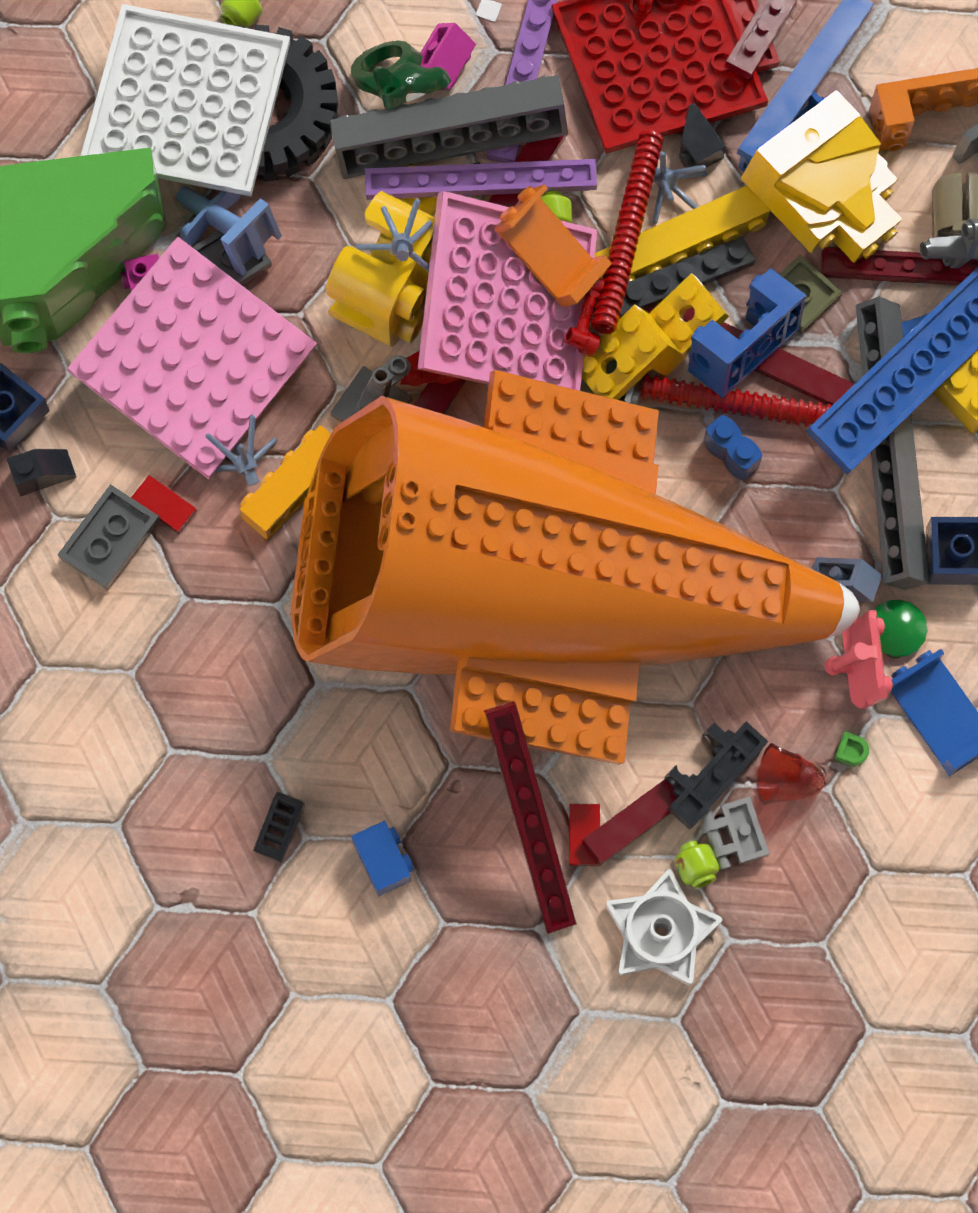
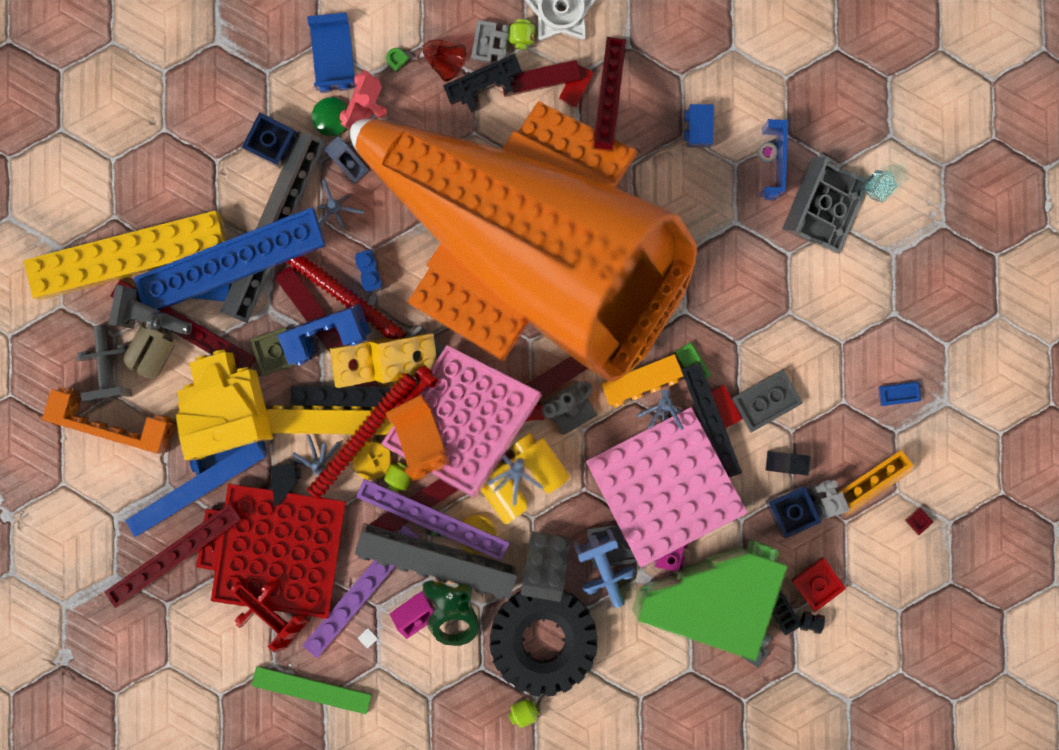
camera: 150 degrees left, 15 degrees up
white plate [81,4,290,196] -> none
black slope [253,792,306,863] -> none
none -> sand blue plant [317,179,365,229]
none -> yellow tile [352,441,392,480]
none -> dark grey brick [521,531,571,602]
none -> bright green tile [674,342,711,378]
none -> black plate [681,362,742,478]
none -> tile [757,142,778,163]
none -> blue panel [759,119,788,201]
none -> dark grey piece [782,157,869,254]
none -> clear light blue brick [861,170,898,203]

